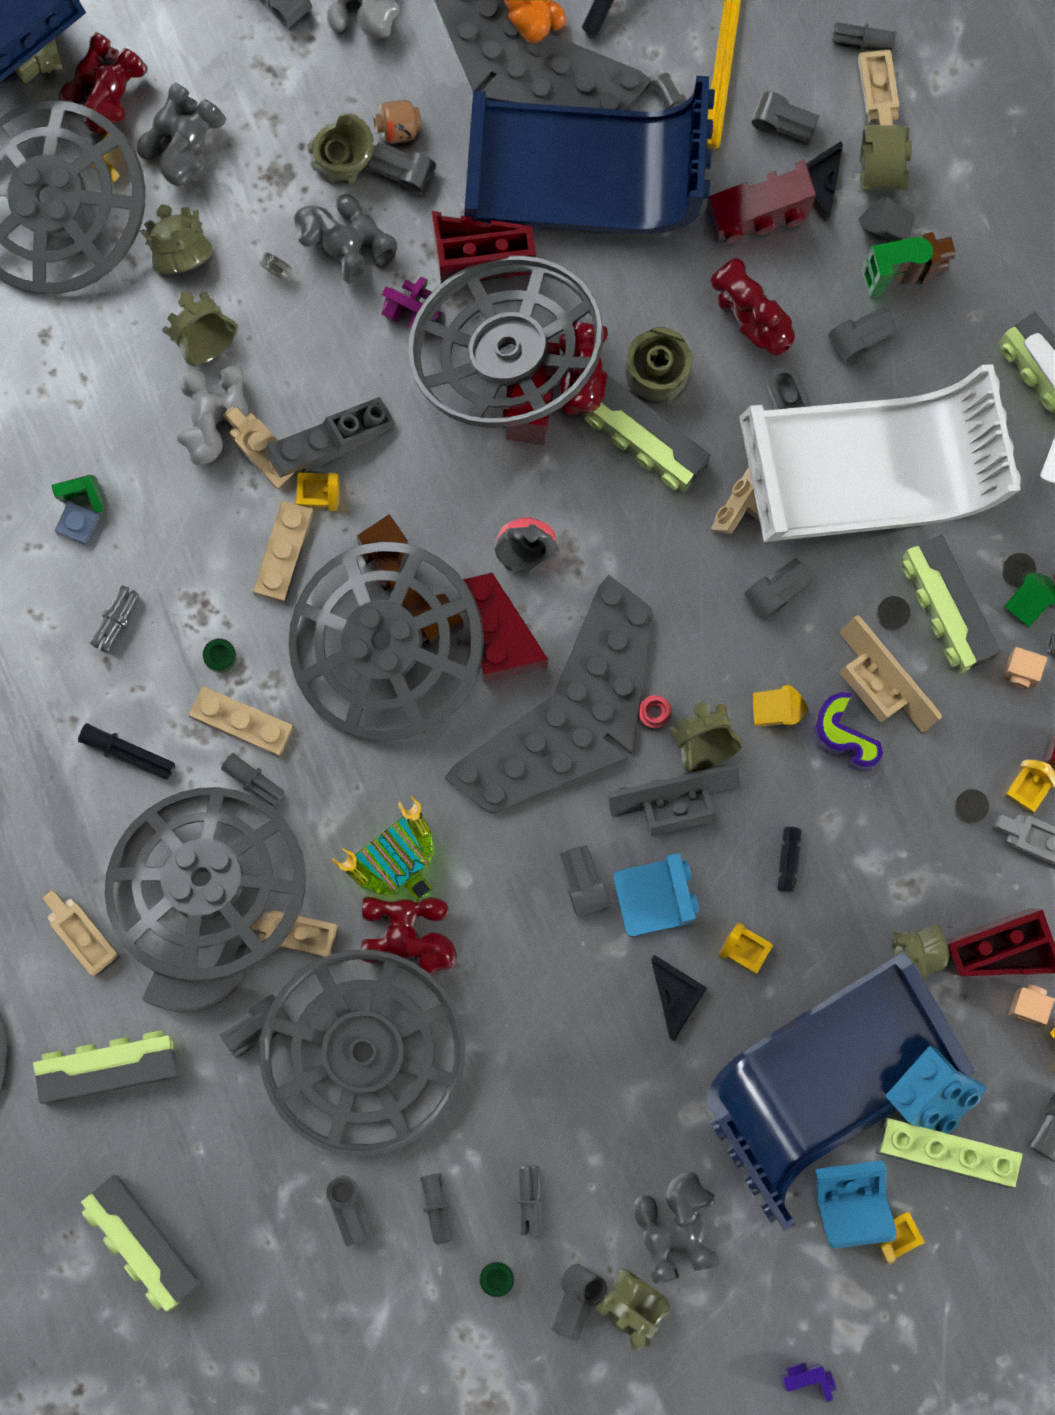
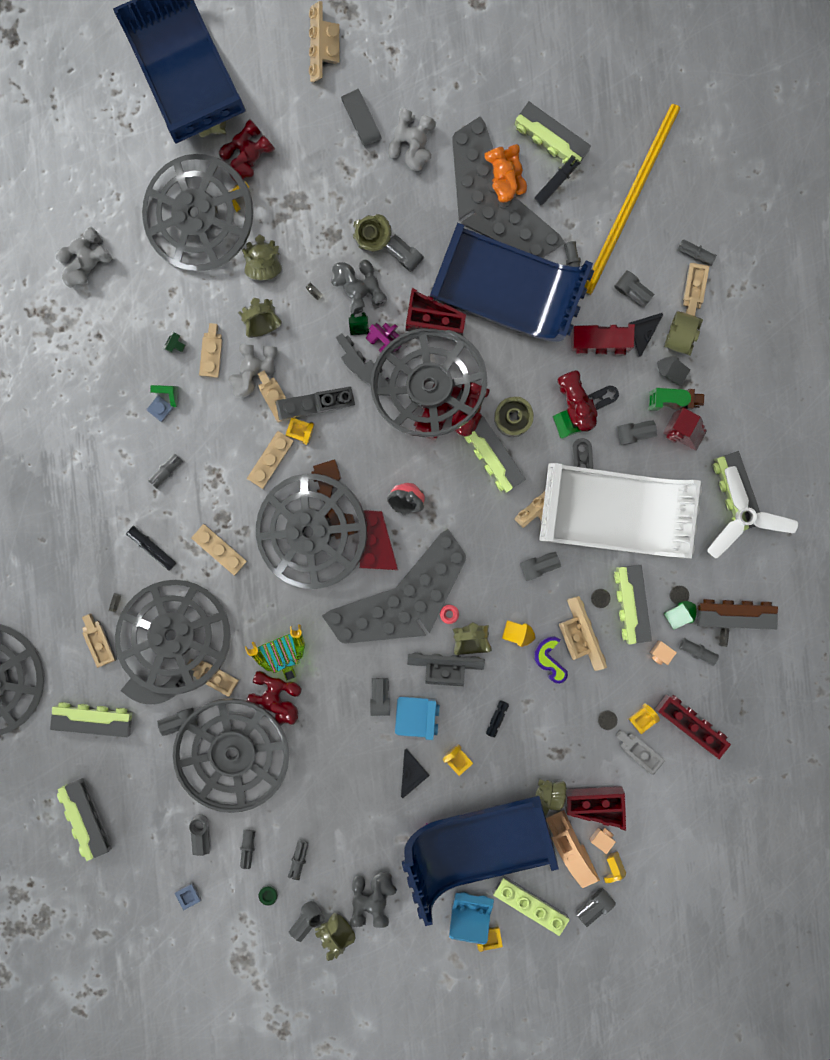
camera: 20 degrees right, 10 degrees up
dark grey animal [137,82,227,187] -> none
dark green tile [202,638,237,673] -> none
dark grey axle [221,753,284,806] -> none
medium nougat head [373,100,421,144] -> none
dark purple bracket [780,1362,836,1402] -> none
dark azure bracket [886,1046,986,1134] -> none
none -> clear smoke tile [109,593,121,613]
none -> dark green tile [163,332,186,353]
none -> sand blue plate [174,883,201,911]
none -> tan hinge [199,323,223,378]
none -> dark grey slope [336,333,390,387]
none -> dark green tile [349,312,369,335]
none -> light nougat slope [546,810,600,888]
none -> green tile [553,410,582,438]
none -> black beam [588,386,619,410]
none -> dark red wedge [663,407,707,451]

